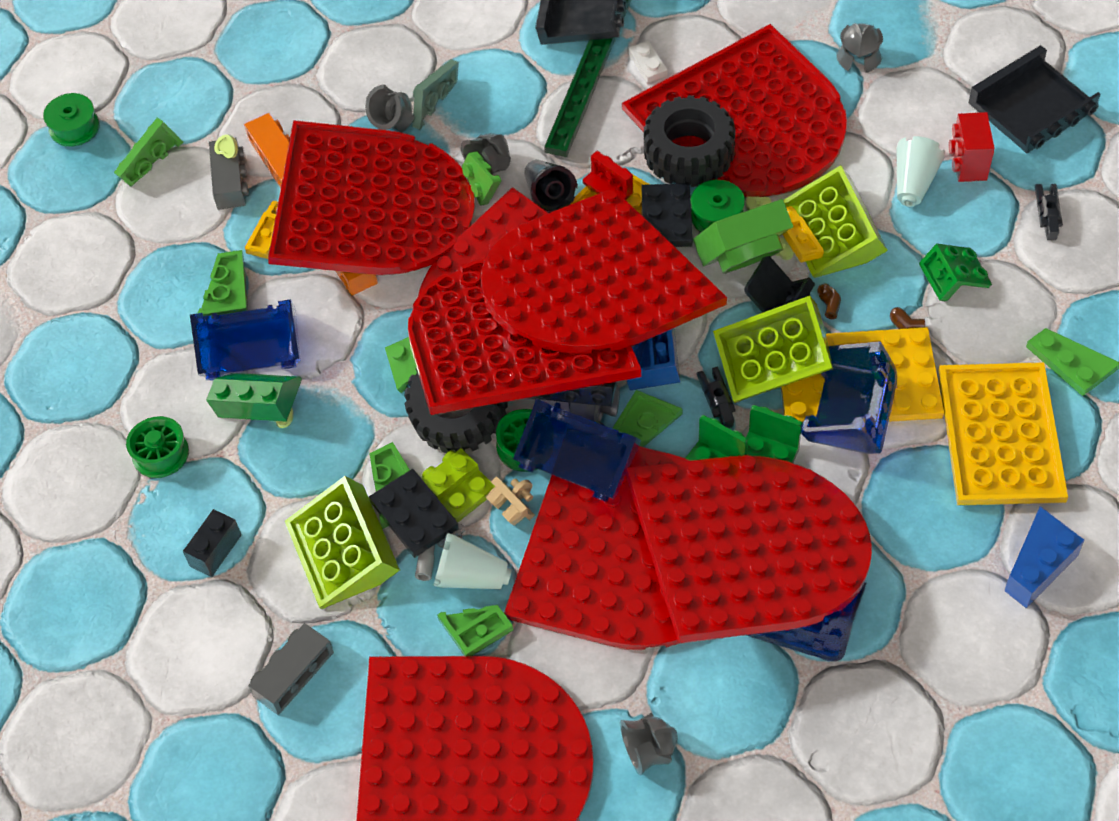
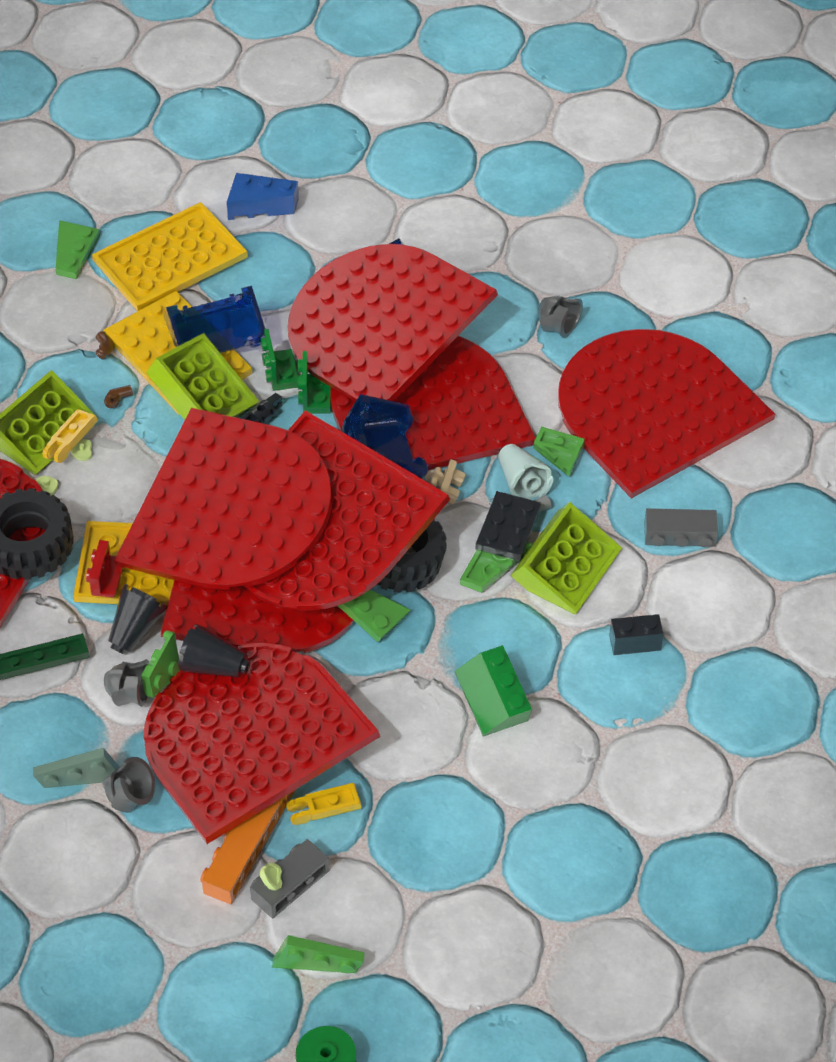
camera: 130 degrees left, 5 degrees down
green wheel [126,416,189,478] -> none
clear blue windscreen [190,299,301,381] -> none
bright green wing [197,250,248,321] -> none
lime plate [421,448,495,523] -> none
black plate [641,183,693,247] -> none
green wheel [691,180,745,232] -> none
bright green container [693,199,793,274] -> none
black bracket [744,256,815,313] -> none
green bracket [919,243,992,302] -> none
none -> black cone [178,624,250,677]

